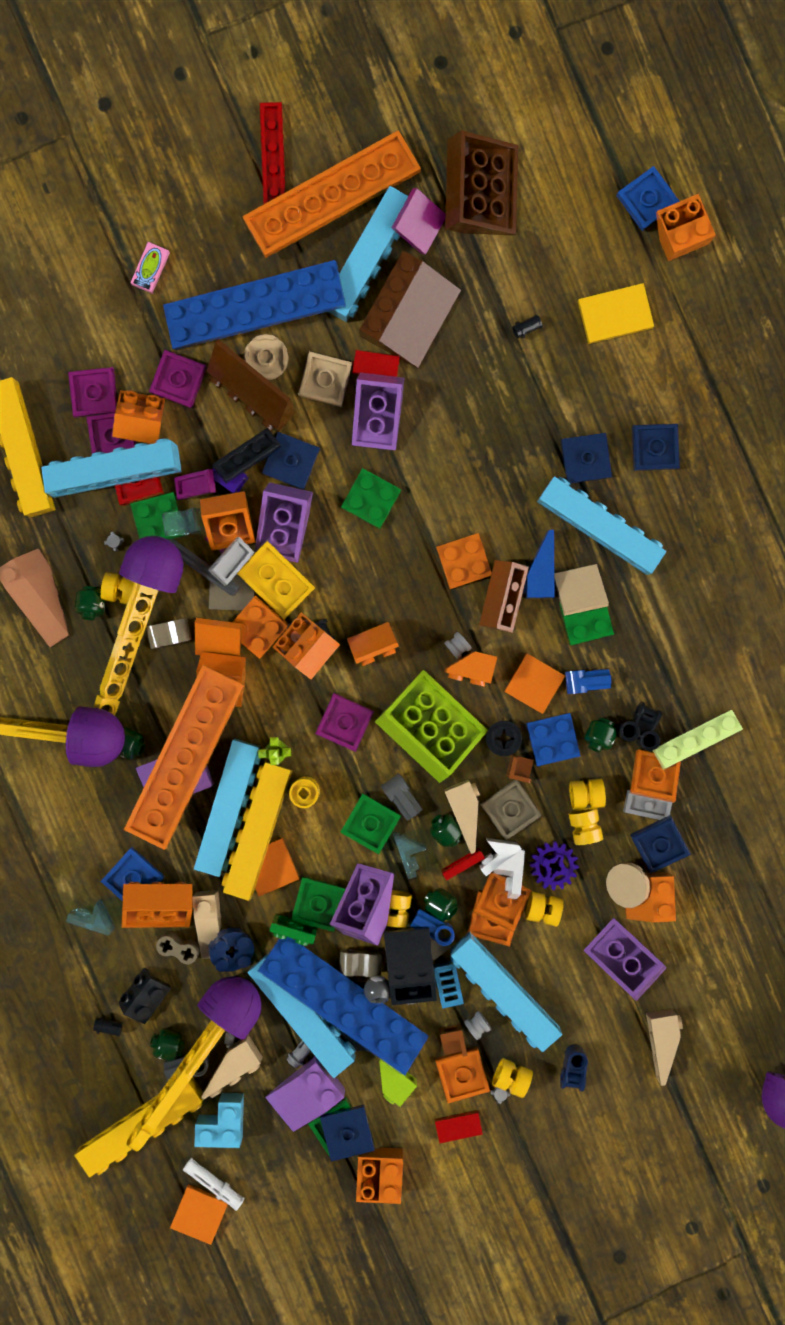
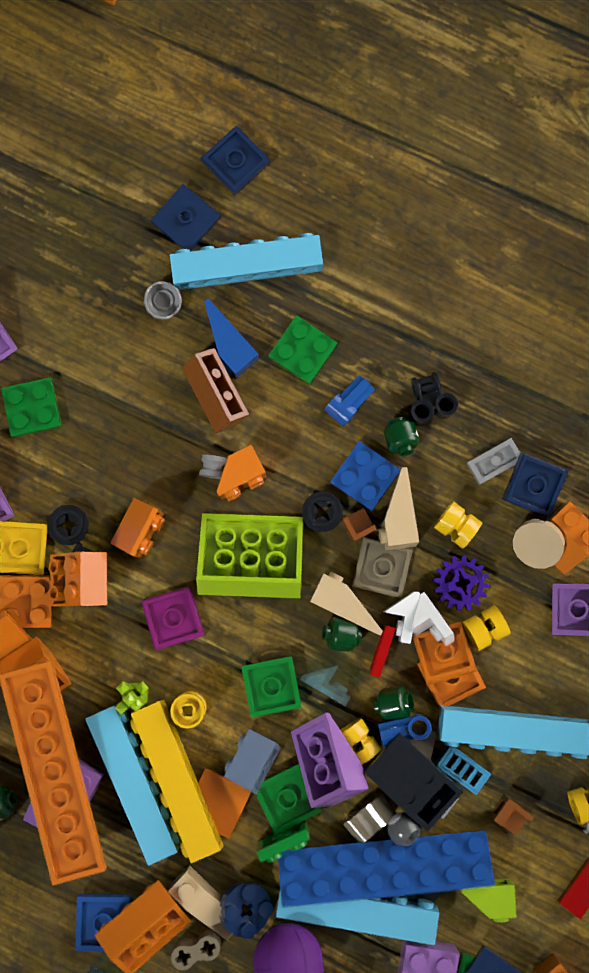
camera: 45 degrees left, 5 degrees down
light grey pin [287,1040,311,1068] -> none
dark grey piece [381,773,423,821] -> none
orange tile [435,1046,490,1103] -> none
orange plate [436,533,492,589] -> none
light grey wheel [464,1011,492,1040] -> none
orange tile [504,653,565,714] -> none
black pin [512,314,542,339] -> none
tan tile [554,564,609,616] -> none
yellow wheel [569,778,606,810] -> none
yellow tile [578,283,654,344] -> none
orange tile [630,749,681,803] -> none
yellowish green plate [653,710,743,770] -> none
none -> black gear [48,505,89,545]
none -> light grey hair [143,281,182,320]
none -> sand blue brick [224,729,281,795]
none -> tan slope [379,467,419,550]

